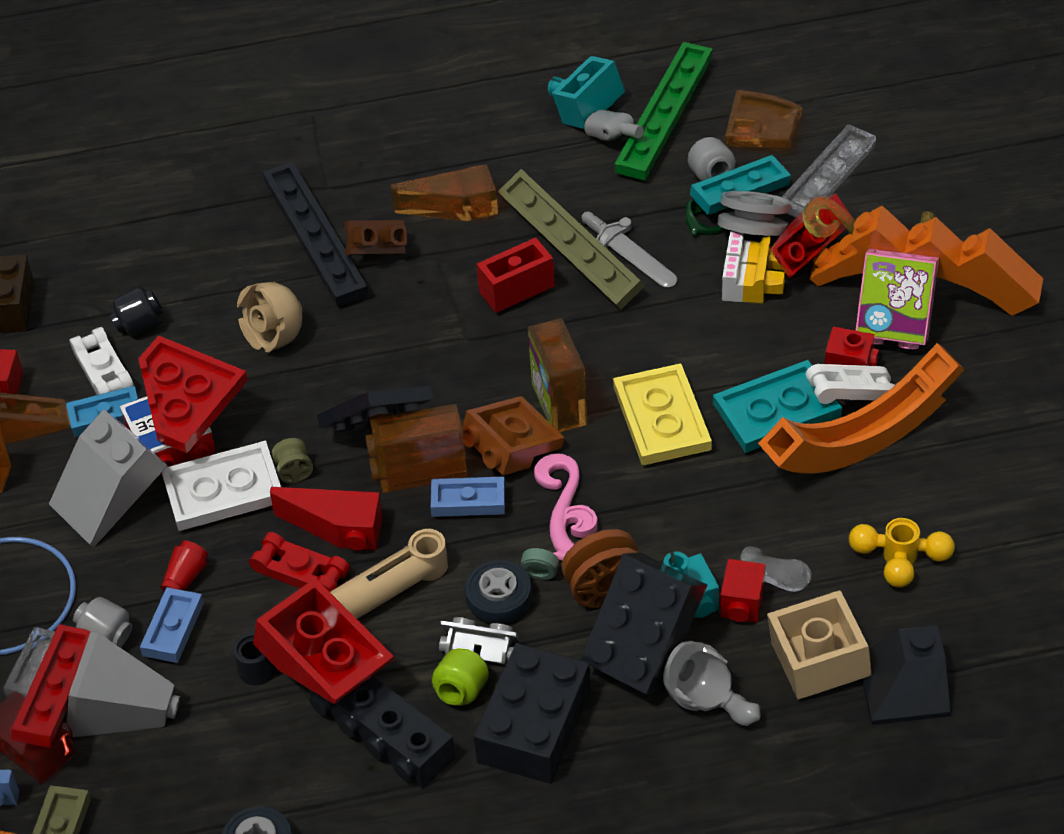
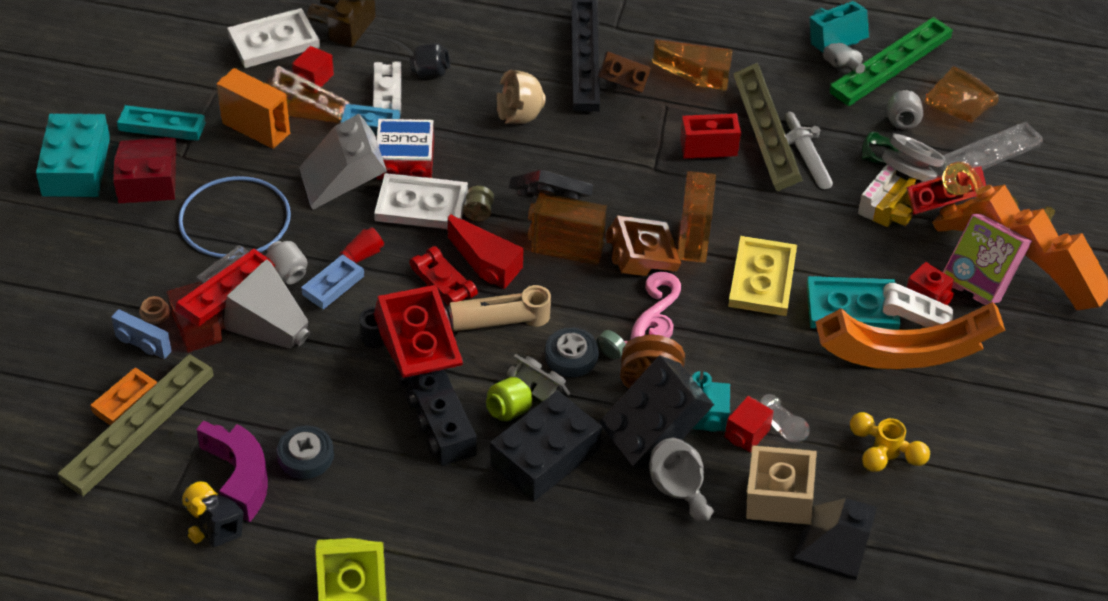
camera: 20 degrees right, 0 degrees up
red plate [138,335,248,453] -> none
medium blue plate [431,477,505,517] -> none
teal plate [690,155,791,215] -> none

